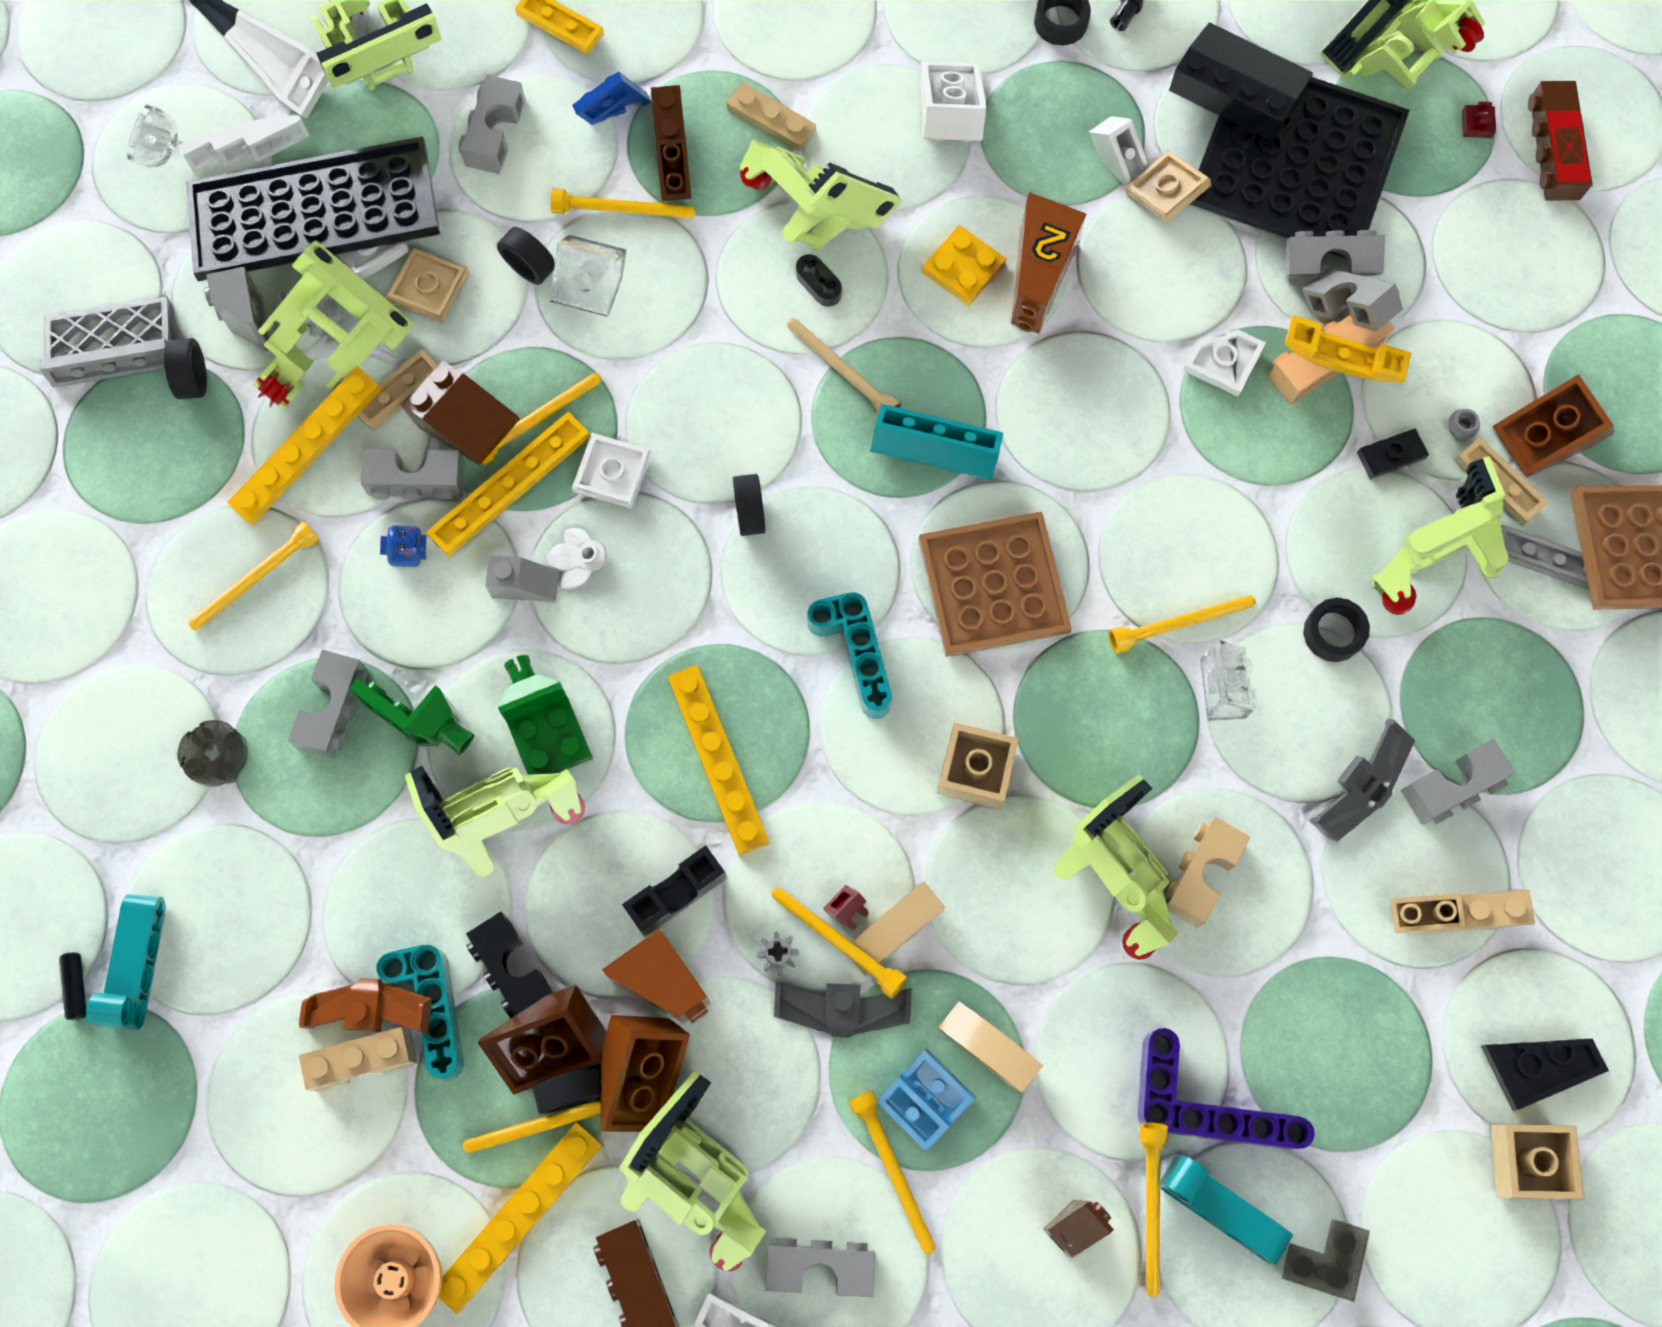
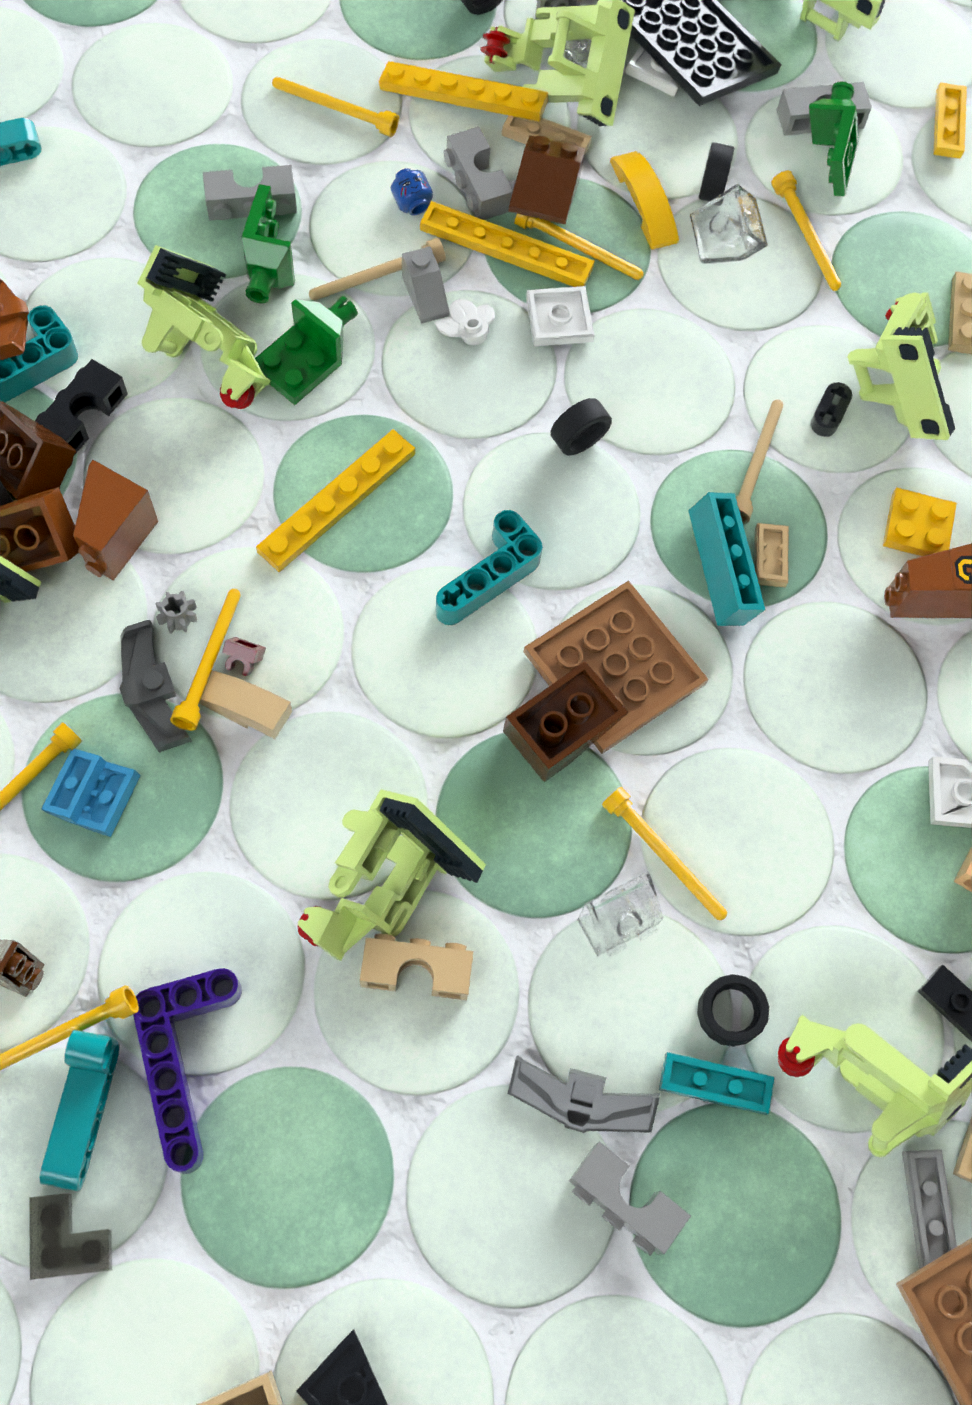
camera: 60 degrees right, 5 degrees down
clear smoke plate [177,720,248,787] -> none
tan plate [386,247,469,323] -> none
blue wing [572,71,651,125] -> none
black arch [622,845,727,937] -> none
reddish brown slope [650,85,692,201] -> none
tan brick [937,723,1019,810] -> none
tan slope [938,1002,1044,1094] -> none
tan slope [1390,890,1535,933] -> none
none -> tan piece [309,237,446,300]
none -> reddish brown slope [503,661,628,782]
none -> yellow slope [610,151,679,250]
none -> teal plate [659,1052,774,1115]
none -> tan plate [754,523,789,588]
none -> green plate [809,81,858,196]

